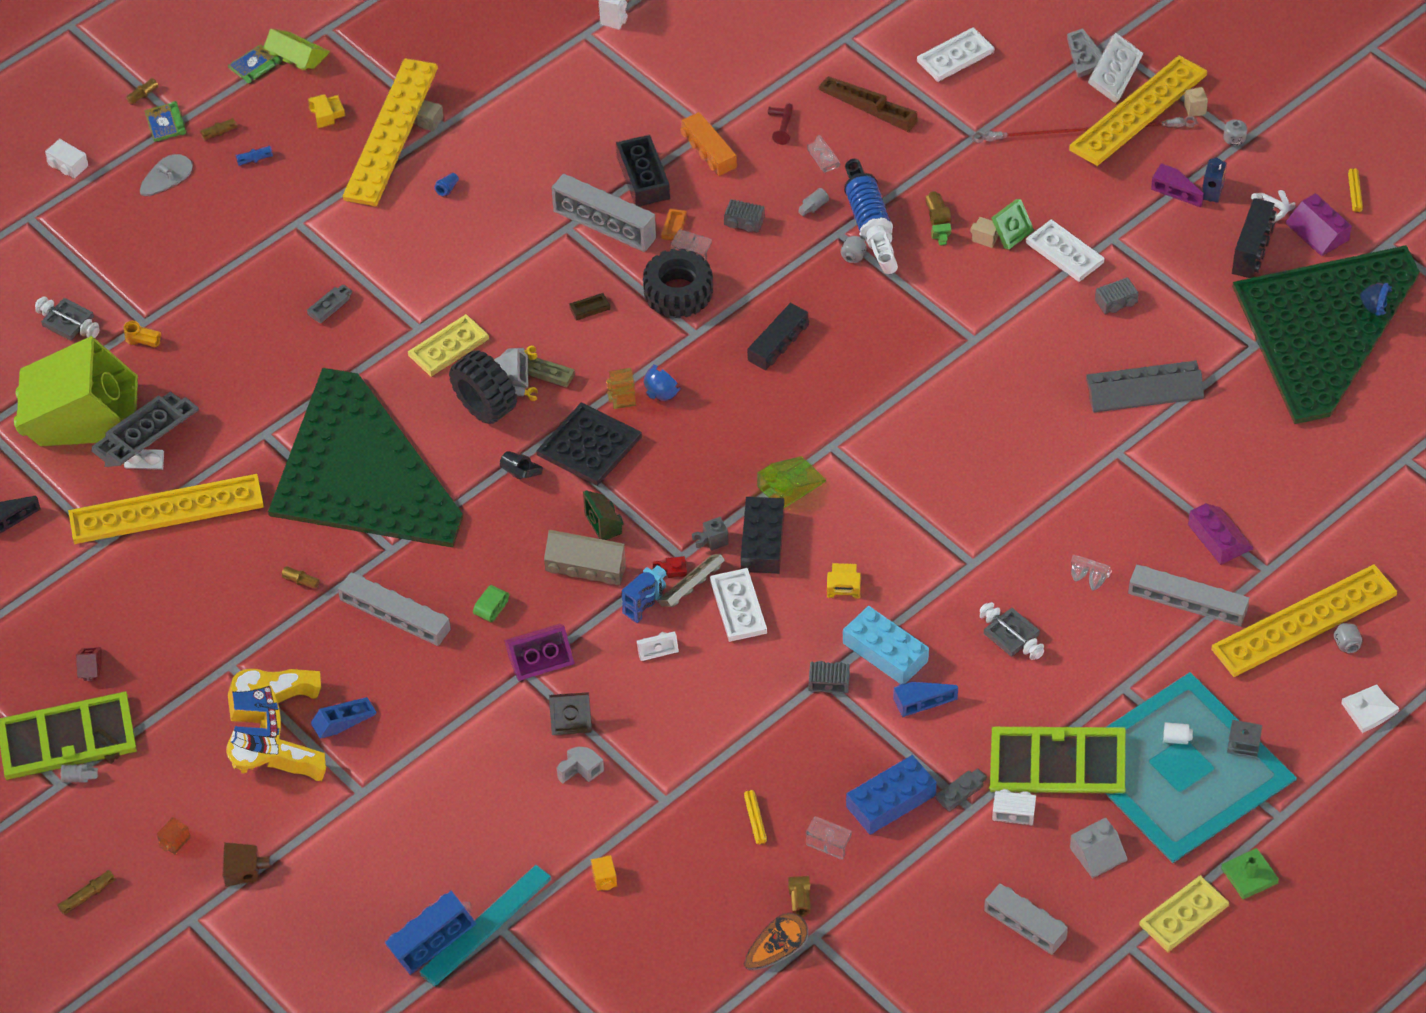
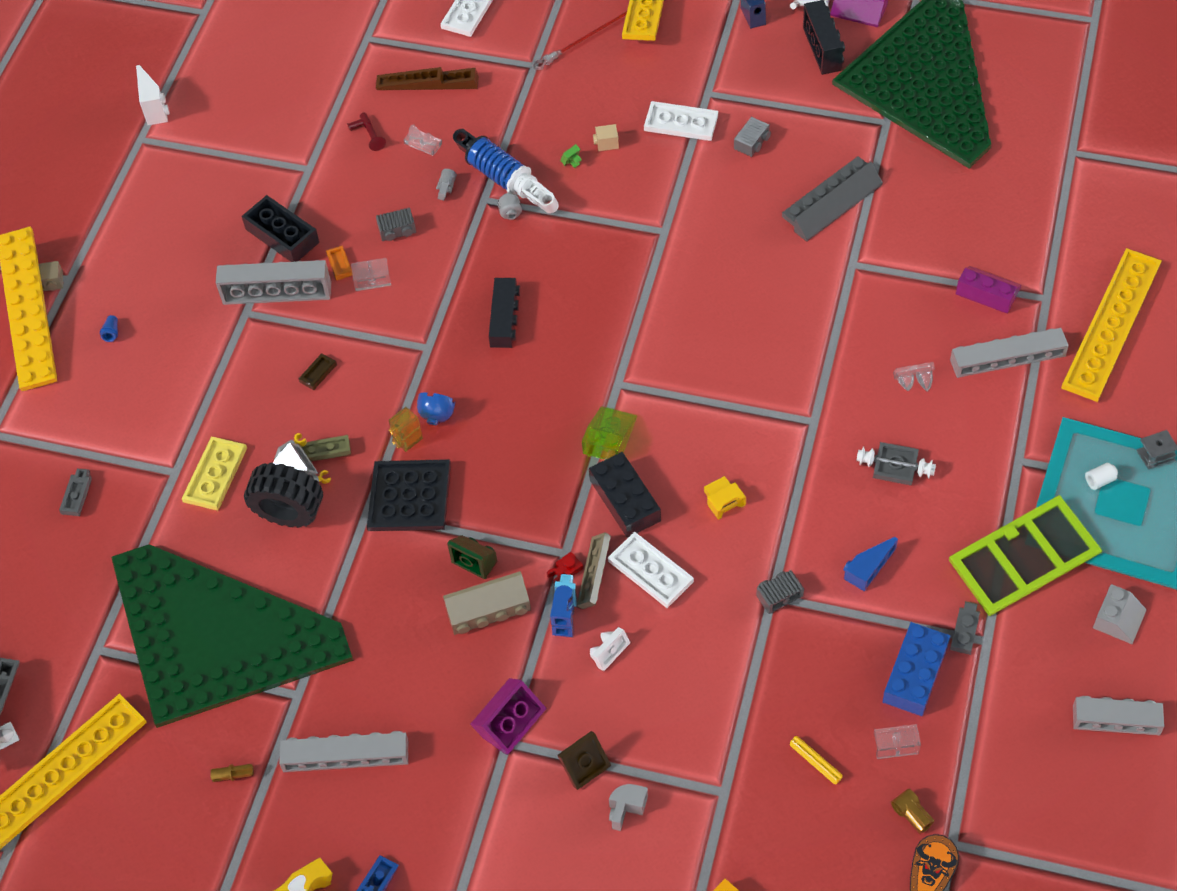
camera: 30 degrees left, 5 degrees up
bright green beam [473,585,509,622] -> none
black piece [500,451,543,479] -> none
black tyre [643,249,713,318] -> none
orange brick [680,112,737,176] -> none
dark grey brick [692,517,728,551] -> none
medium azure brick [843,606,929,684] -> none
pearl gold piece [925,191,951,226] -> none
bright green tile [991,199,1034,249] -> none
white brick [992,790,1036,825] -> none
magenta slope [1151,163,1204,208] -> none
light grey head [1334,623,1363,653] -> none
dark blue hair [1360,283,1392,316] -> none

